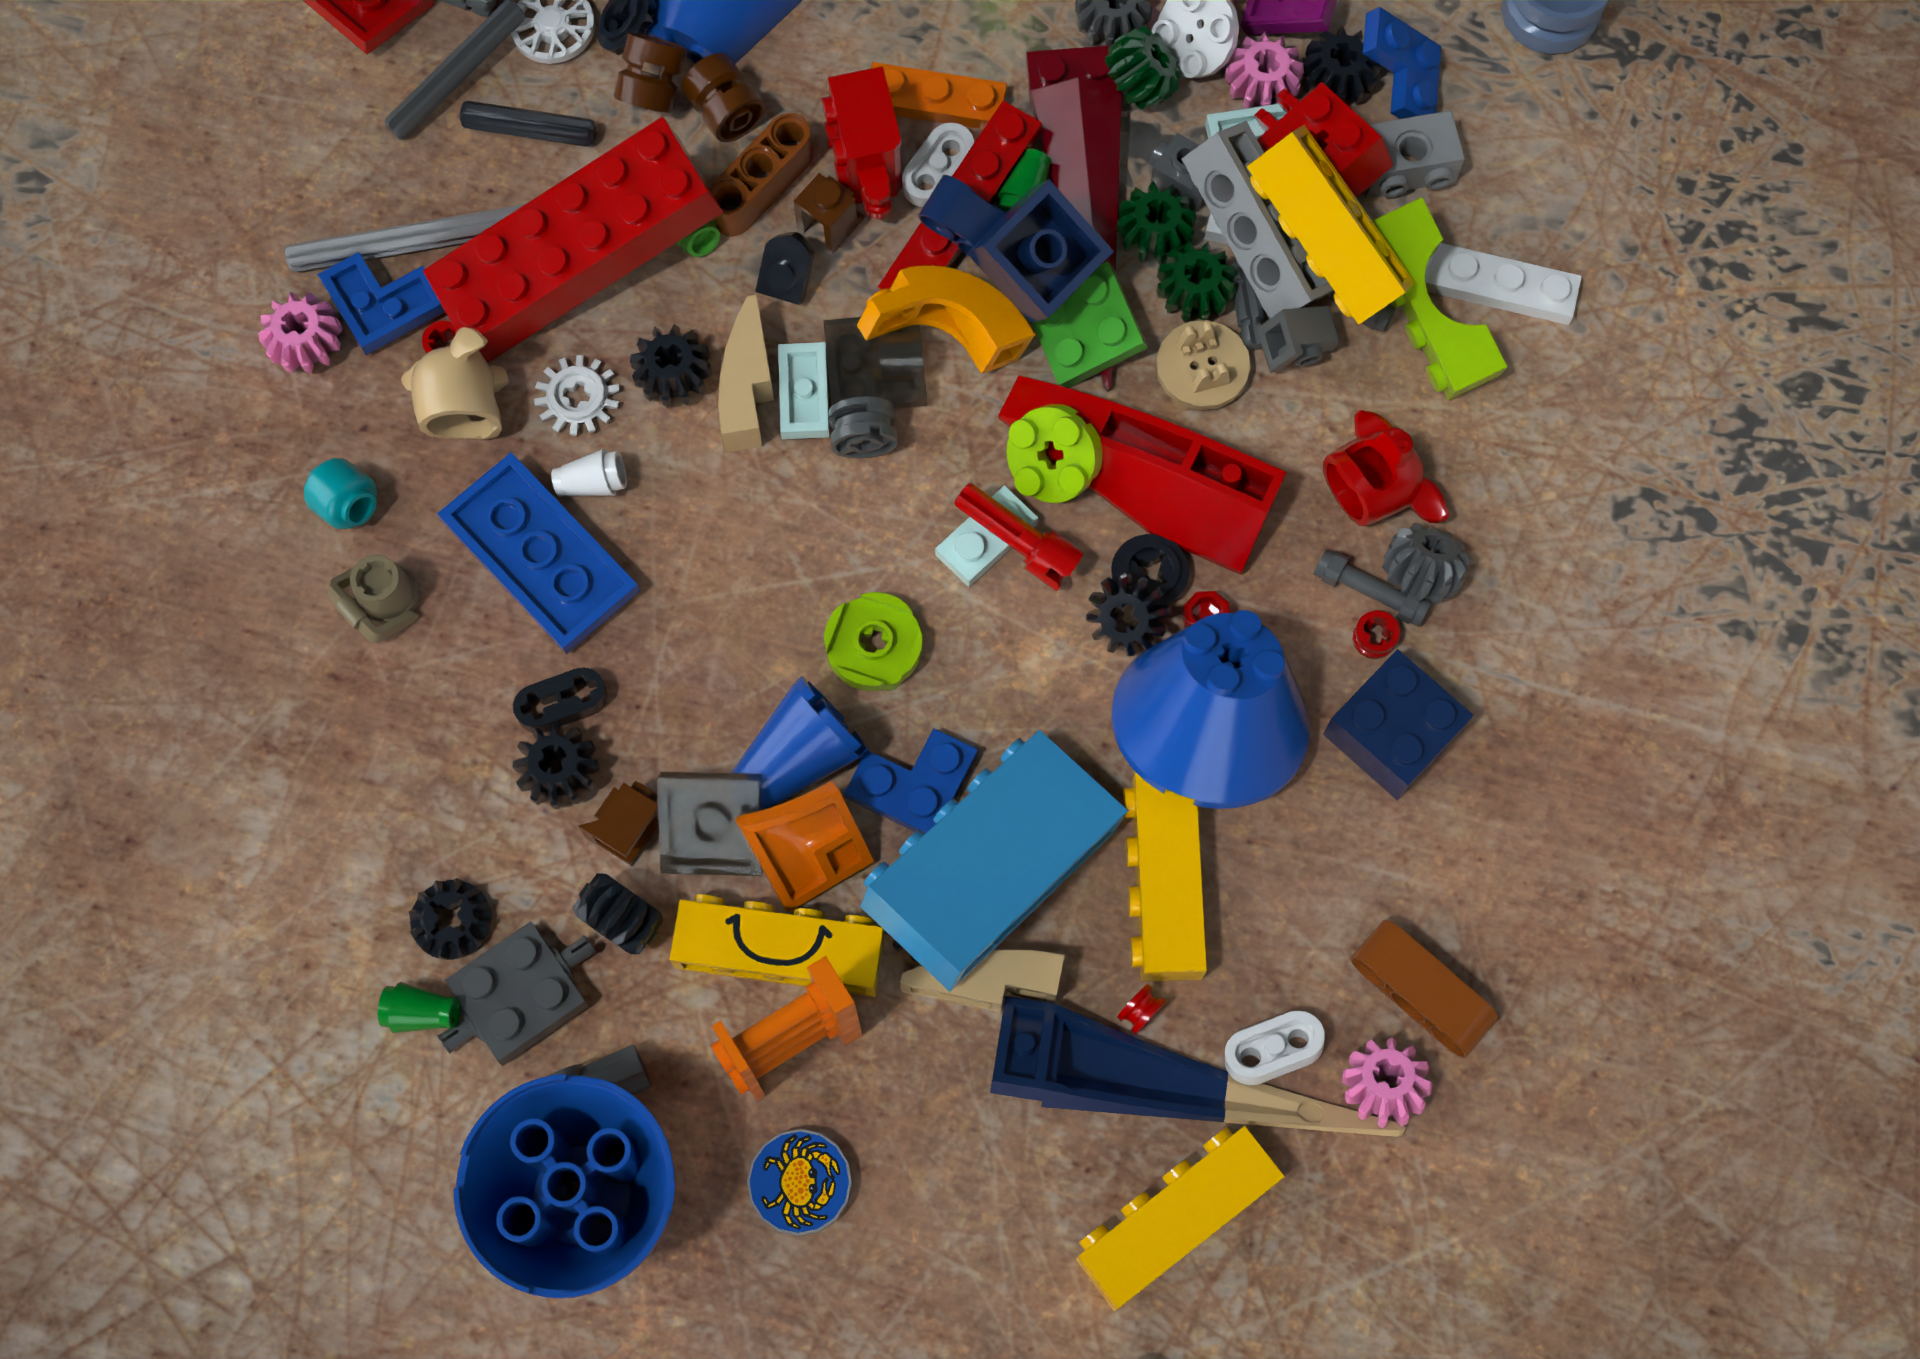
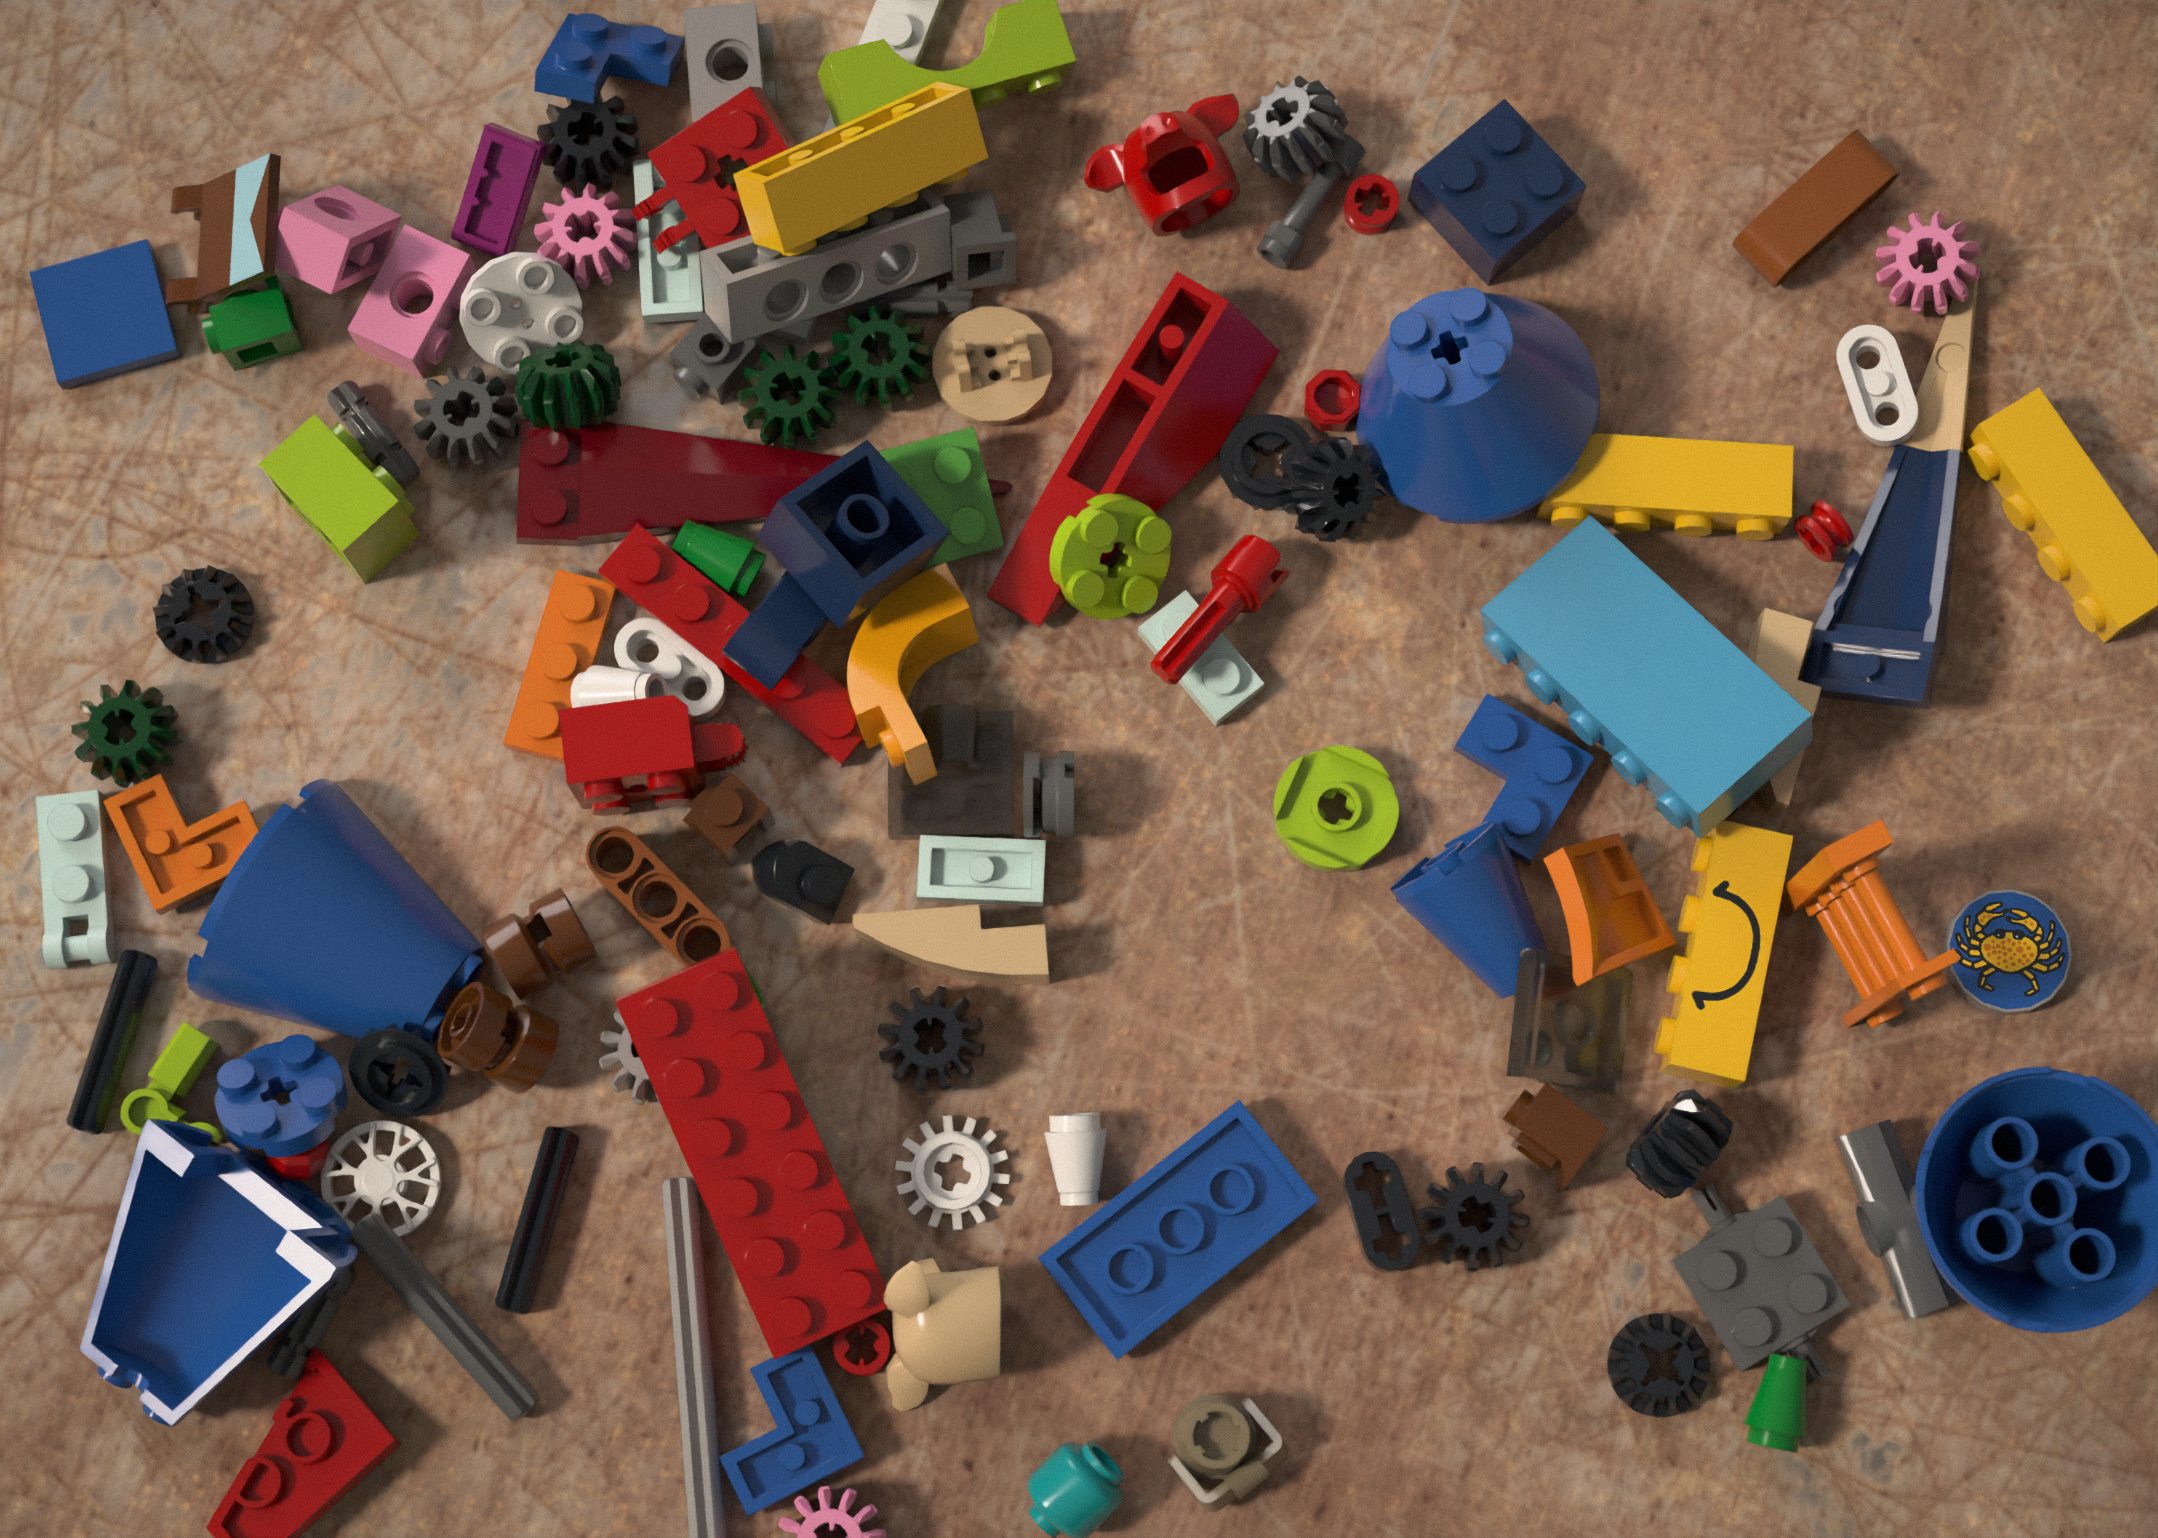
camera: 85 degrees left, 5 degrees up
none -> white cone [570,665,668,708]

